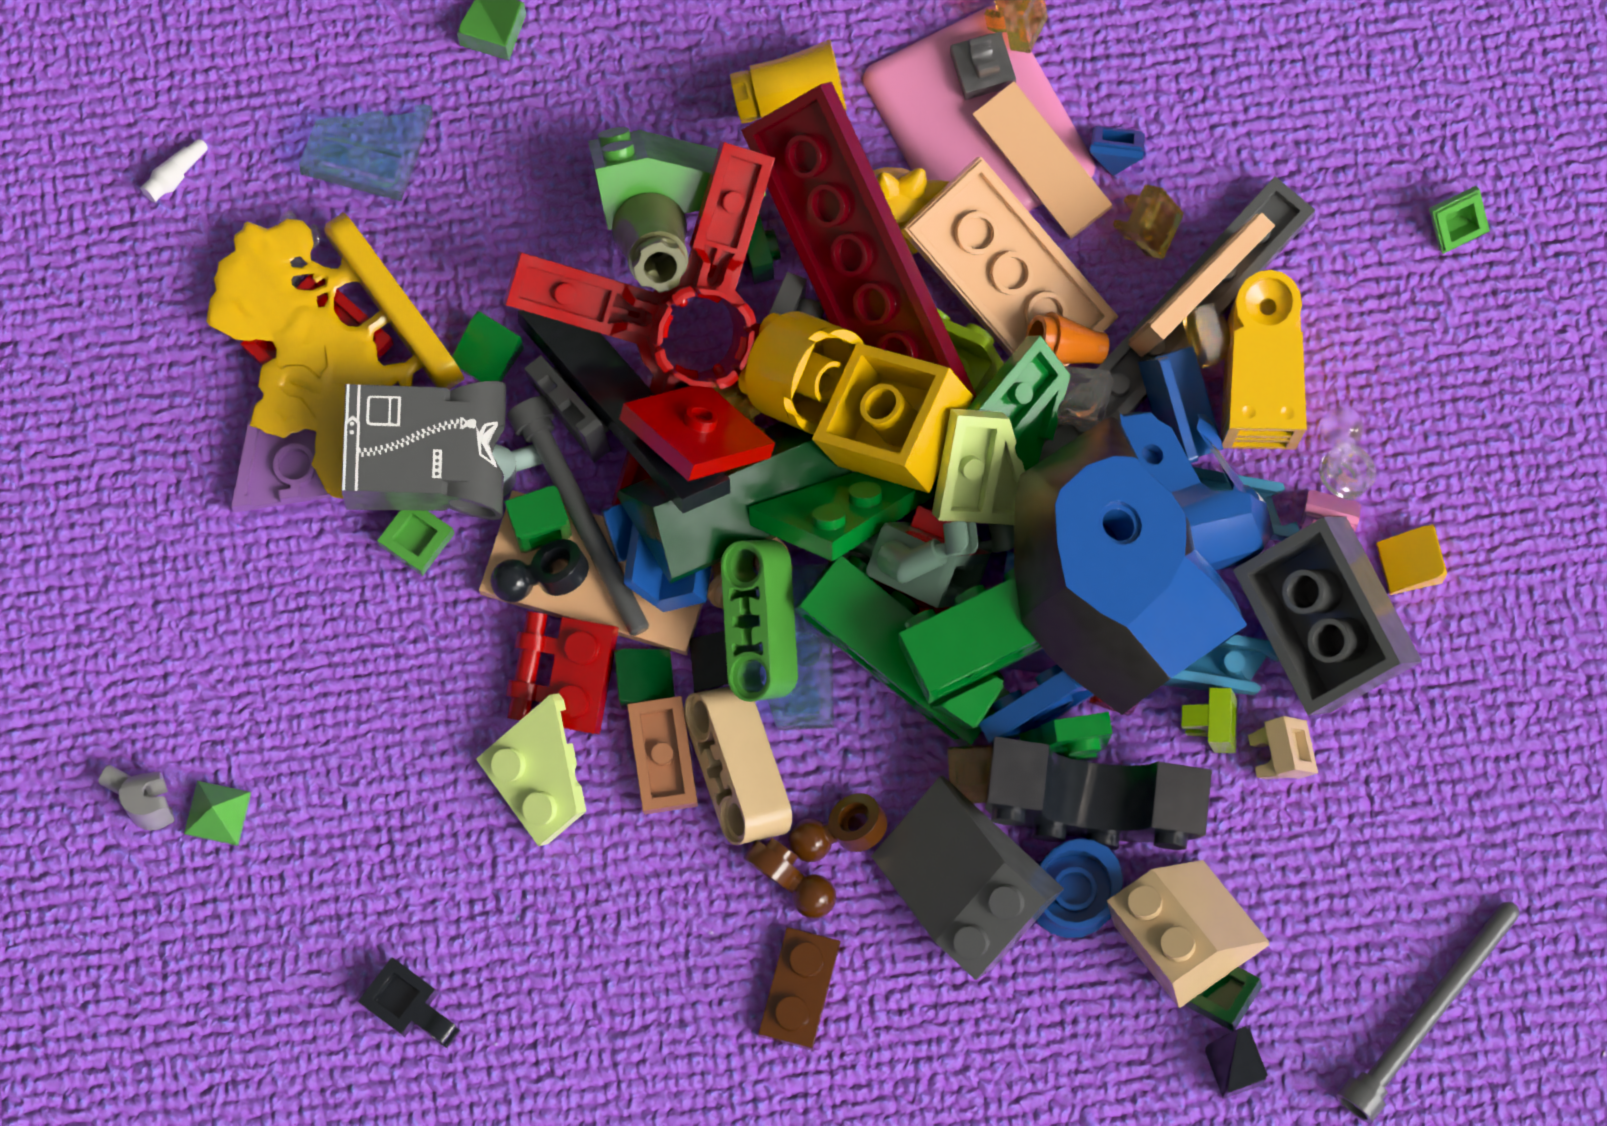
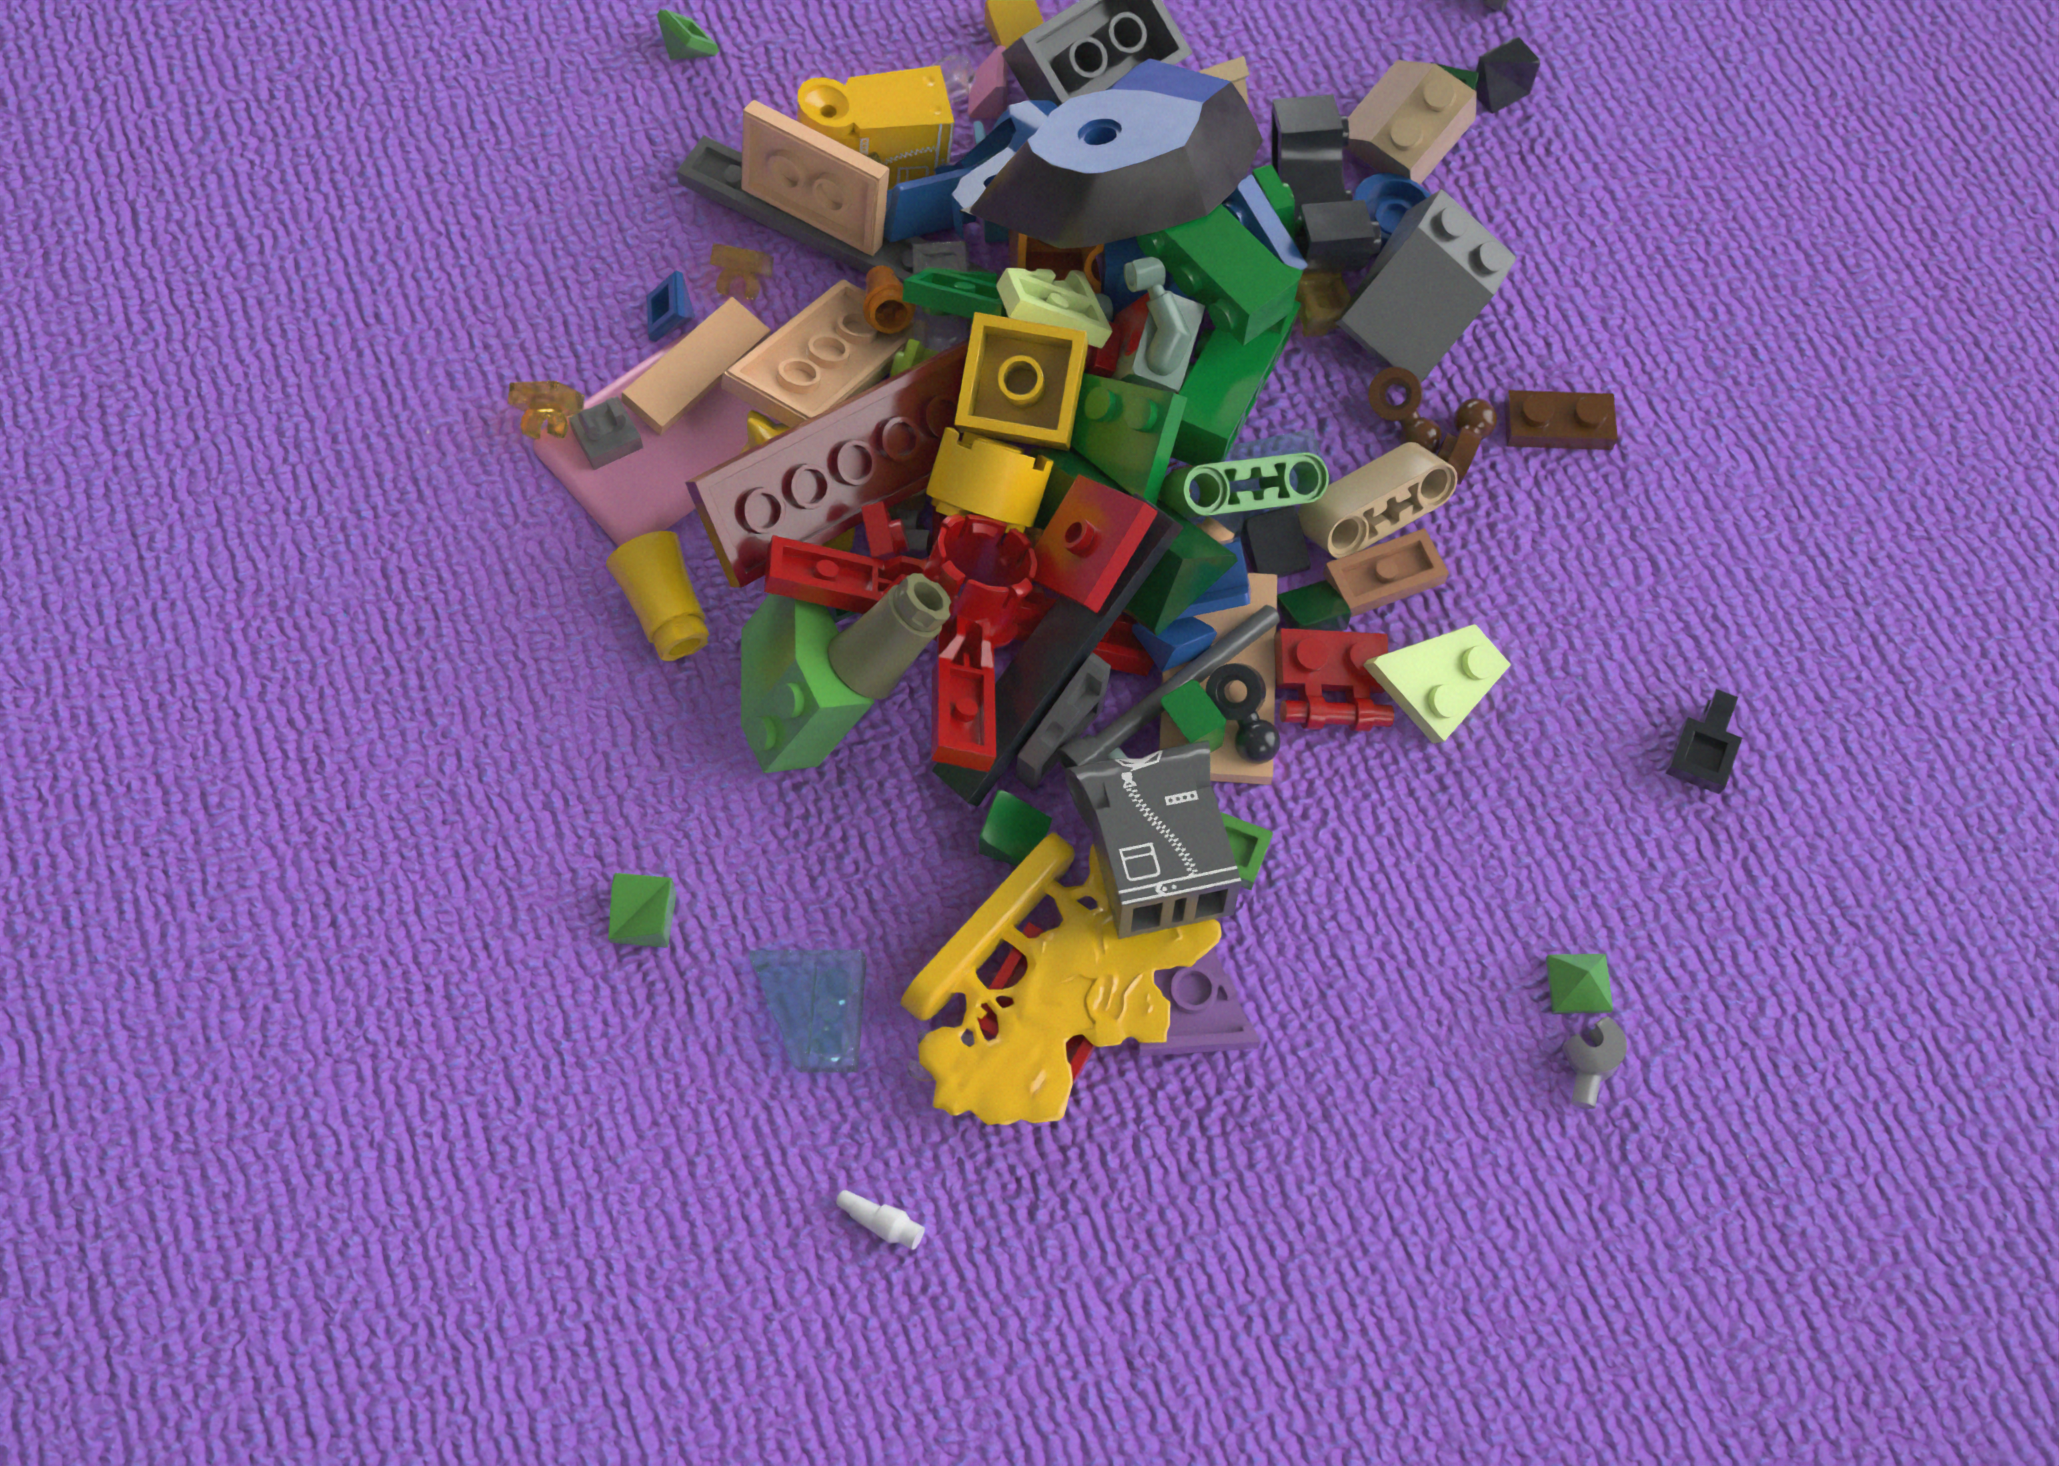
camera: 110 degrees left, 10 degrees down
none -> red plate [861,501,910,560]

